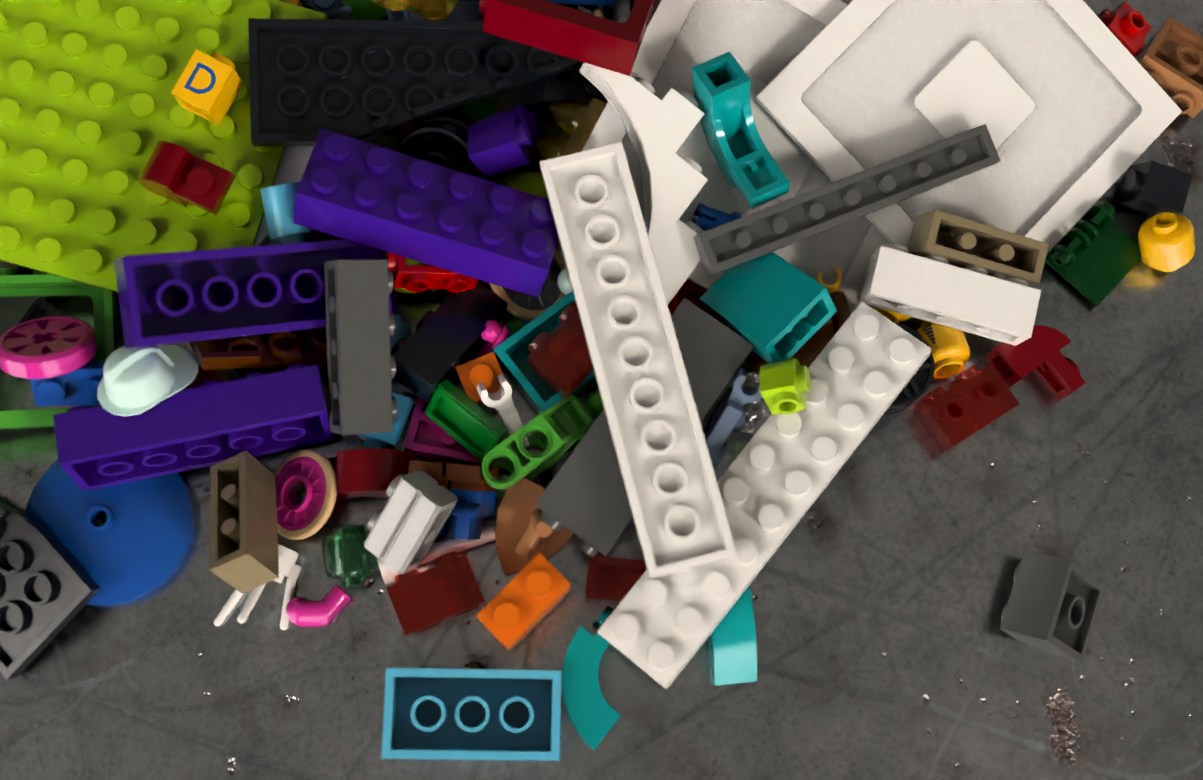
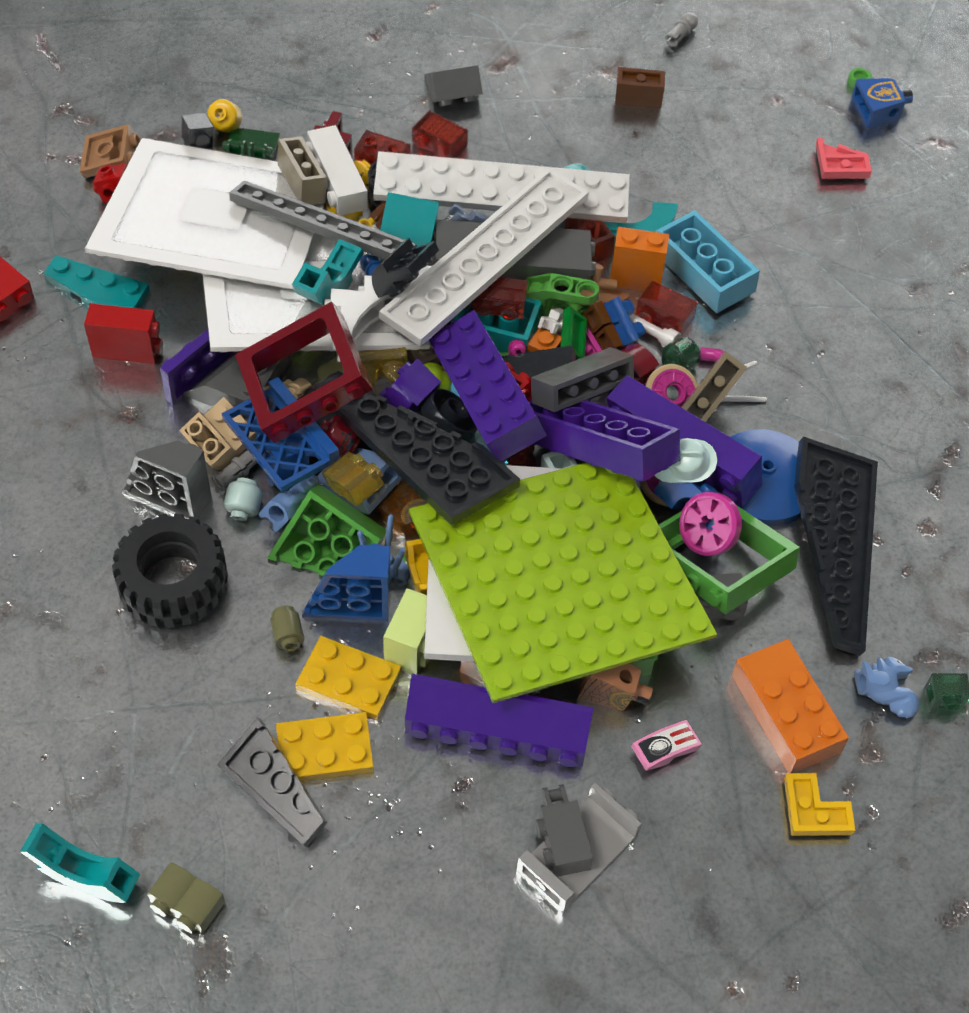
camera: 125 degrees left, 20 degrees down
dark red brick [138,140,235,215] -> none
yellow brick [171,49,243,126] -> none
medium azure brick [260,182,312,244] -> none
light grey brick [364,470,458,575] -> none
lime plate [759,358,811,415] -> none
none -> black brick [372,238,439,298]
none -> clear red brick [412,110,468,158]

